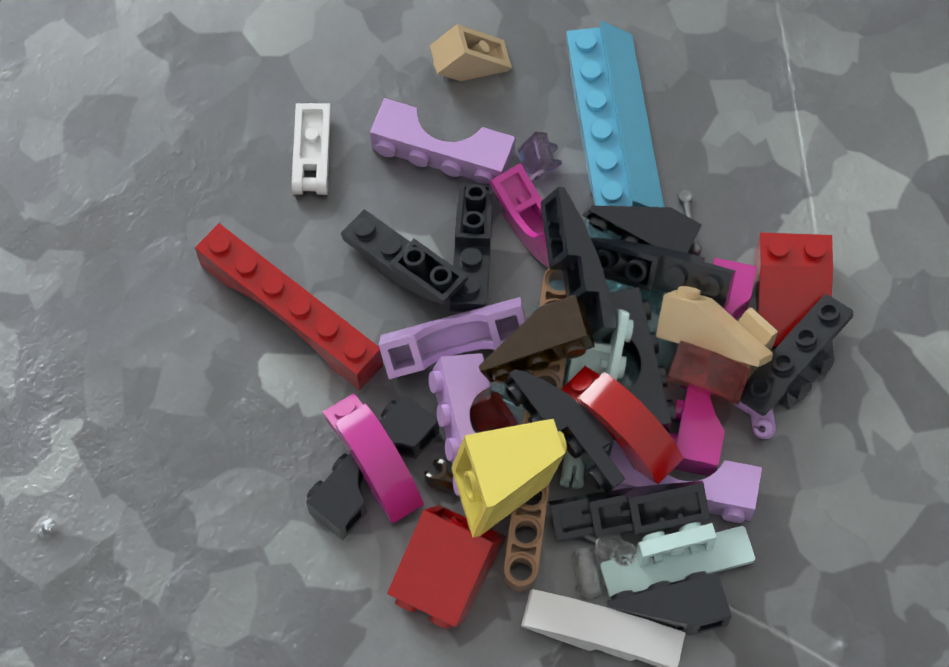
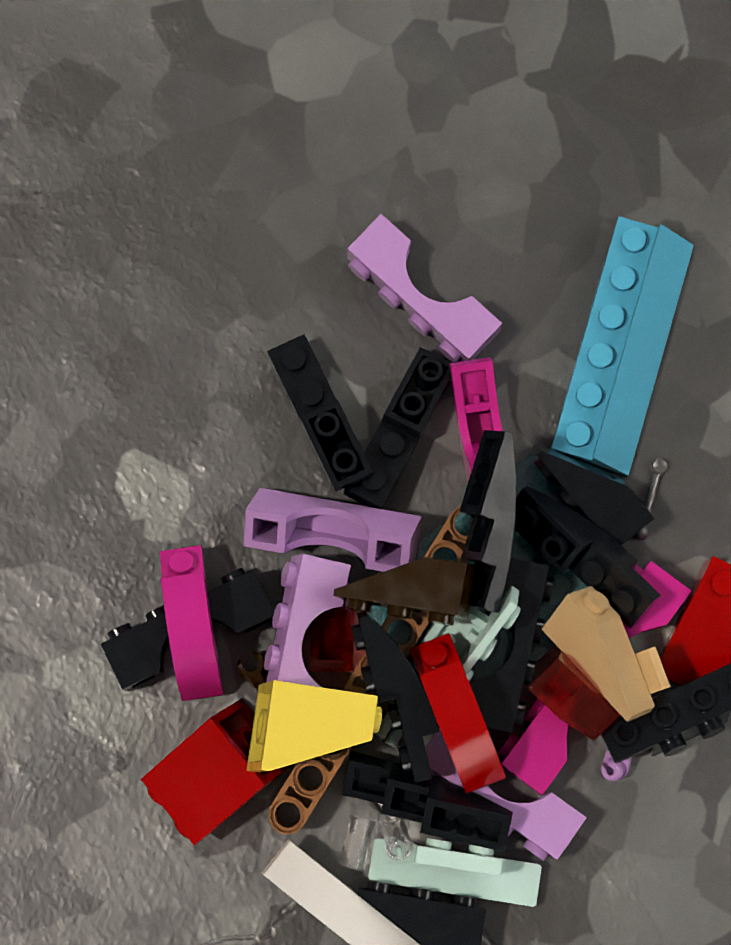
camera: 20 degrees right, 15 degrees up
red arch [195,223,383,391] -> none
white plate [292,103,331,195] -> none
tan slope [429,24,512,81] -> none
clear purple tile [518,131,562,180] -> none

